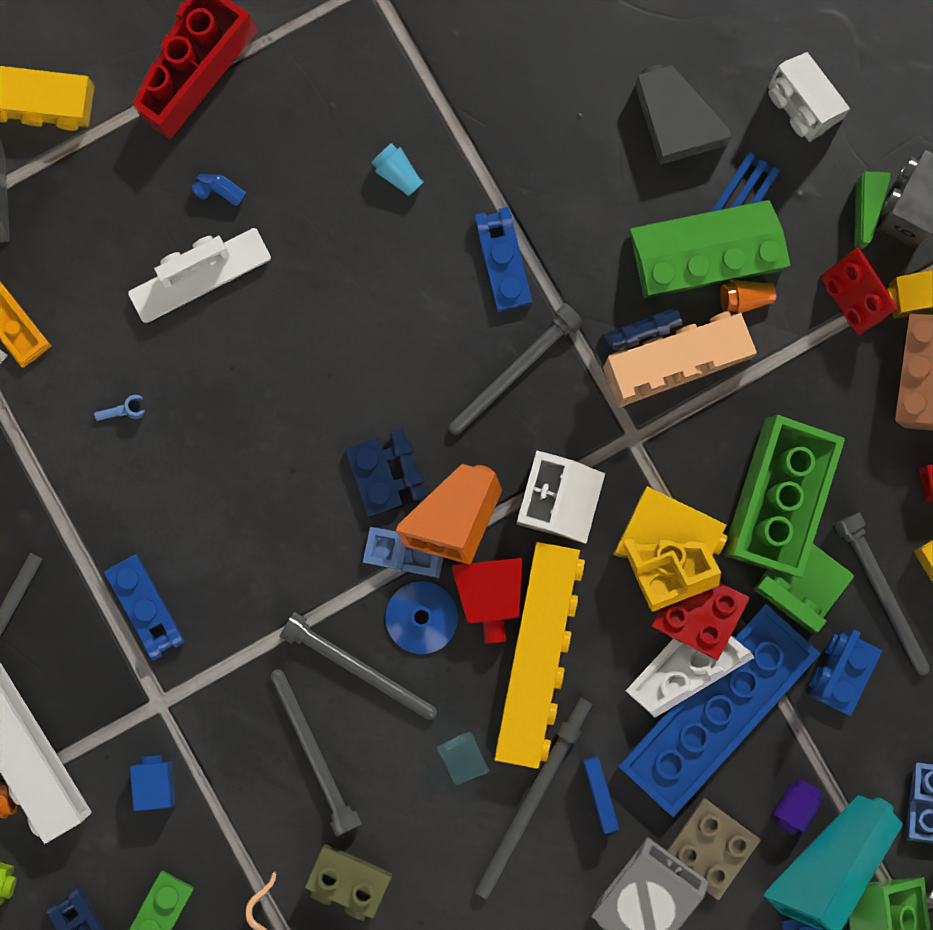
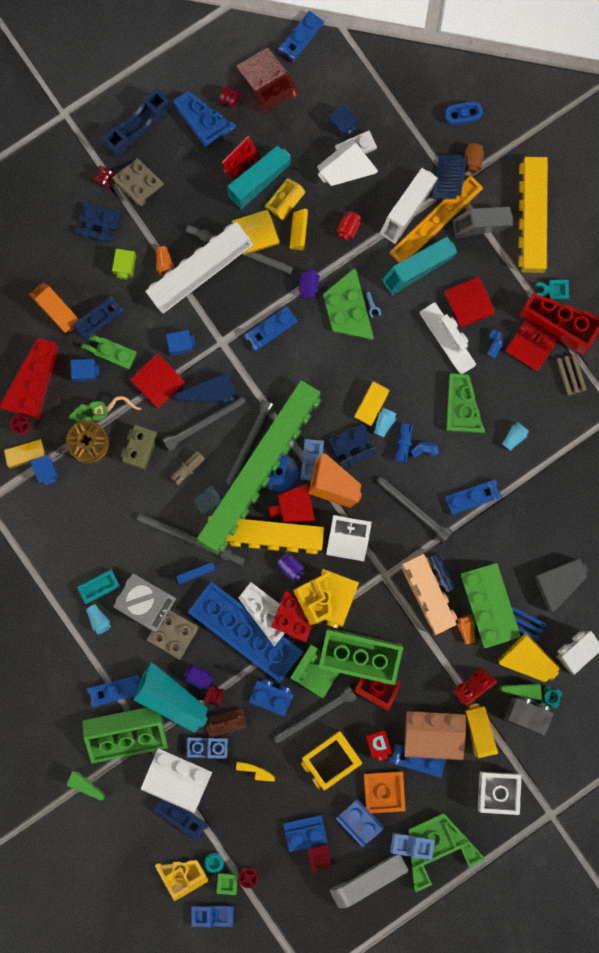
camera: 80 degrees right, 0 degrees up
none -> red slope [130,353,185,408]
none -> dark tan axle [170,451,205,485]
none -> dark blue slope [174,373,237,404]
none -> bright green brick [197,380,321,555]
none -> dark red wheel [204,685,225,708]
none -> copper hinge [206,709,247,738]
none -> dark purple brick [277,553,305,581]
none -> dark purple brick [299,269,320,298]
none -> bright green wing [323,269,374,340]
none -> red slope [353,677,401,710]
none -> yellow slope [354,381,390,426]
none -> medium azure cone [374,408,397,437]
none -> teal slope [382,237,457,295]
none -> blue pin [395,423,413,463]
none -> blue arm [409,441,439,458]
none -> red slope [444,277,495,328]
none -> bright green wing [446,373,485,433]
none -> yellow slope [498,633,560,682]
none -> red hinge [505,320,557,372]
none -> teal plate [535,280,569,300]
none -> teal plate [541,687,562,708]
none -> dark tan tile [556,354,587,396]

